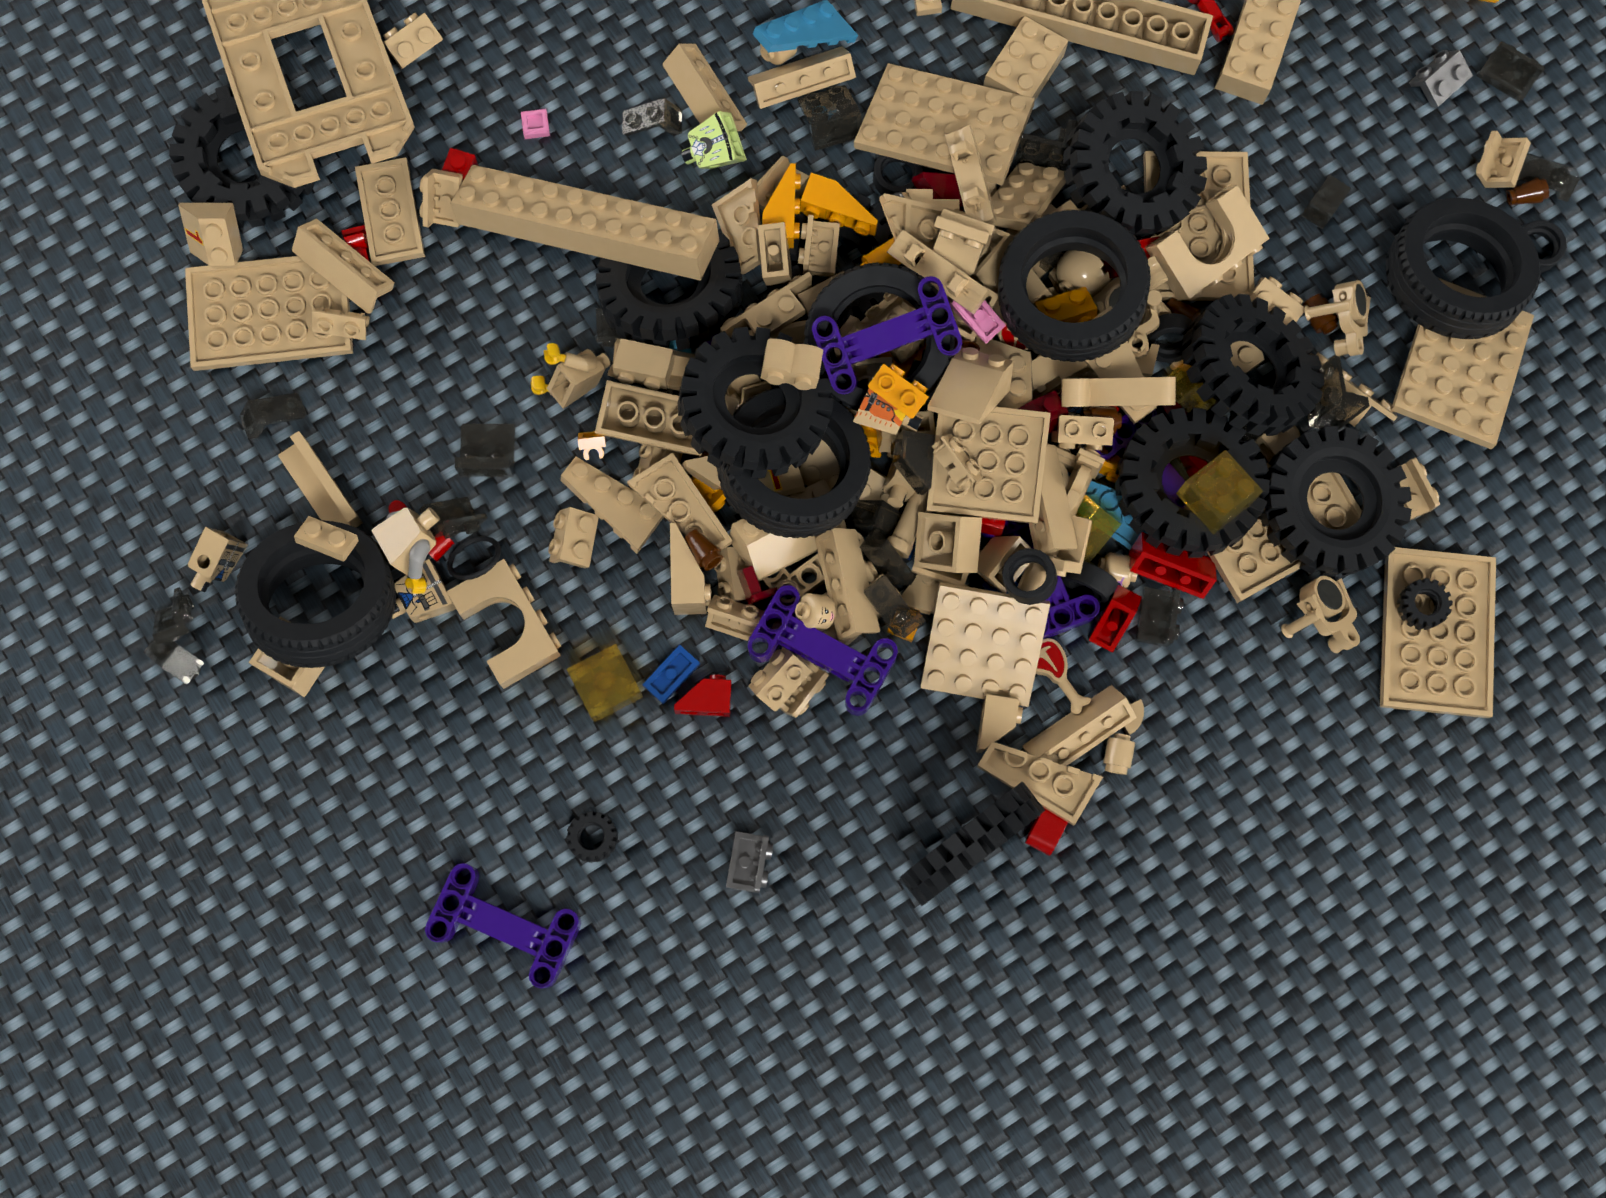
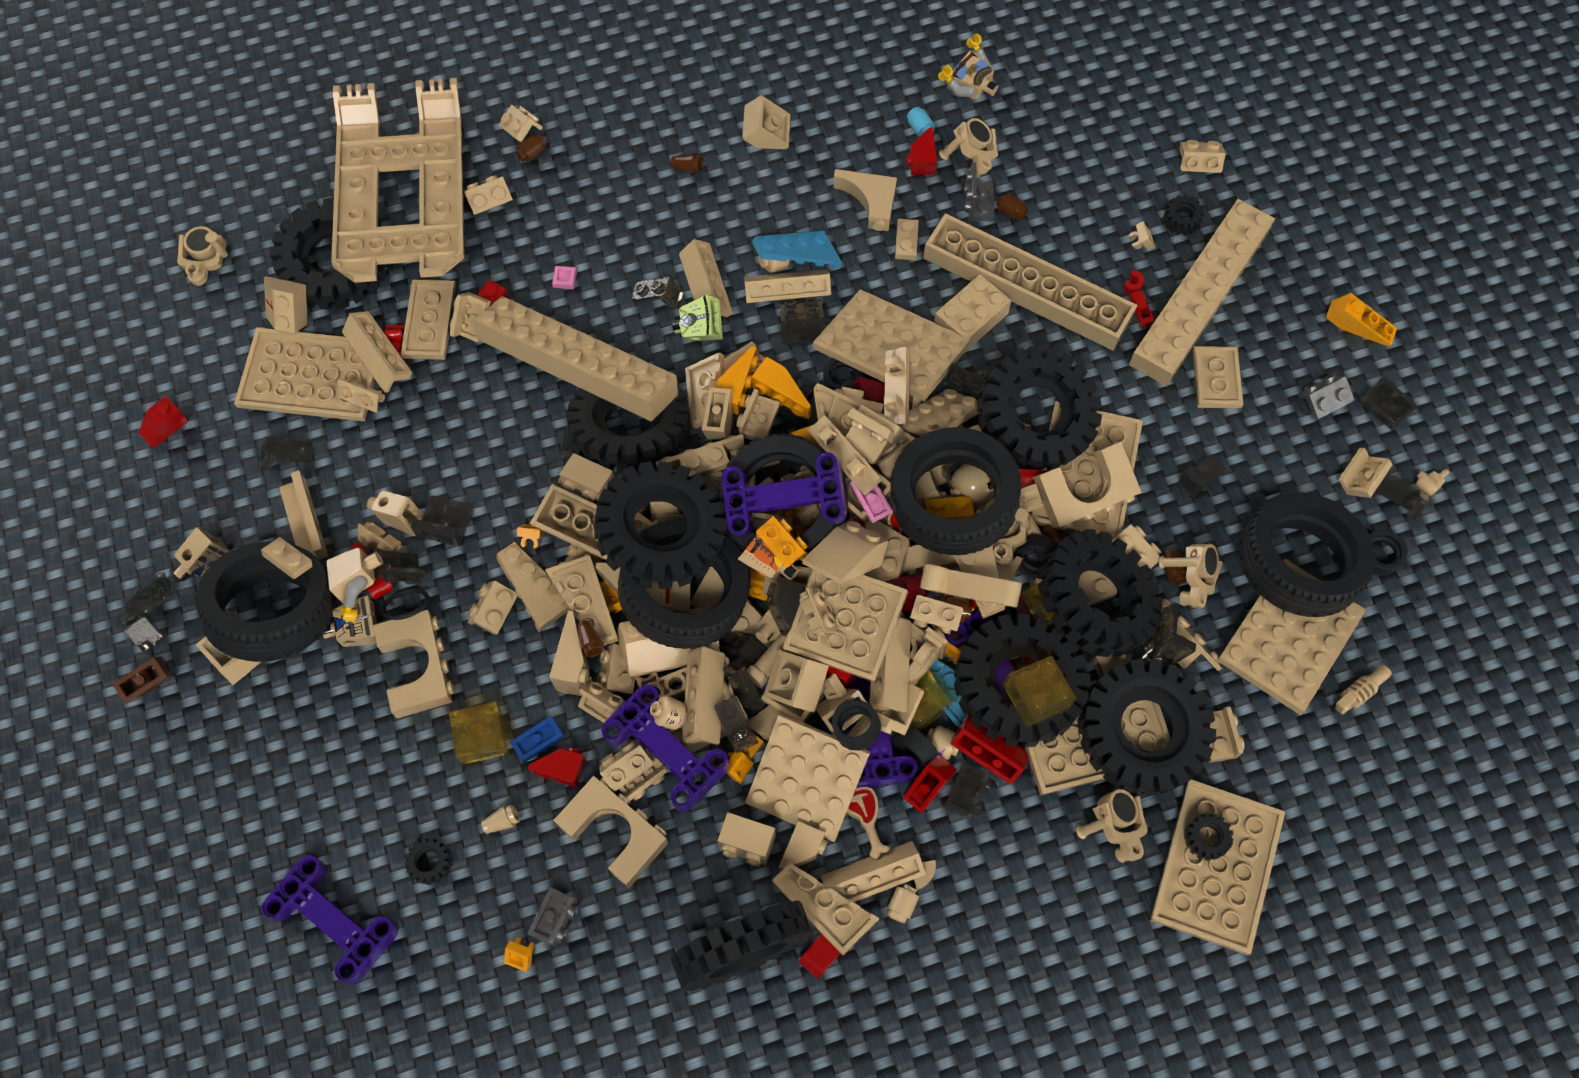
camera: 20 degrees right, 10 degrees down
tan torso [531,343,610,409] -> none
dark red tile [737,566,777,604] -> none
tan brick [761,339,823,390] -> none
reddish brown cone [1506,178,1549,206] -> none
none -> reddish brown brick [112,656,175,704]
none -> red slope [139,396,189,449]
none -> tan piece [177,226,228,286]
none -> tan hinge [358,522,403,563]
none -> tan torso [367,491,426,536]
none -> tan cone [481,804,520,834]
none -> light orange tile [504,937,534,972]
none -> tan arch [553,776,668,888]
none -> tan brick [718,812,776,867]
none -> light orange tile [720,750,754,784]
none -> tan tile [824,673,847,700]
none -> tan tile [1192,346,1243,408]
none -> tan hinge [1335,665,1392,715]
none -> tan piece [1416,469,1449,496]

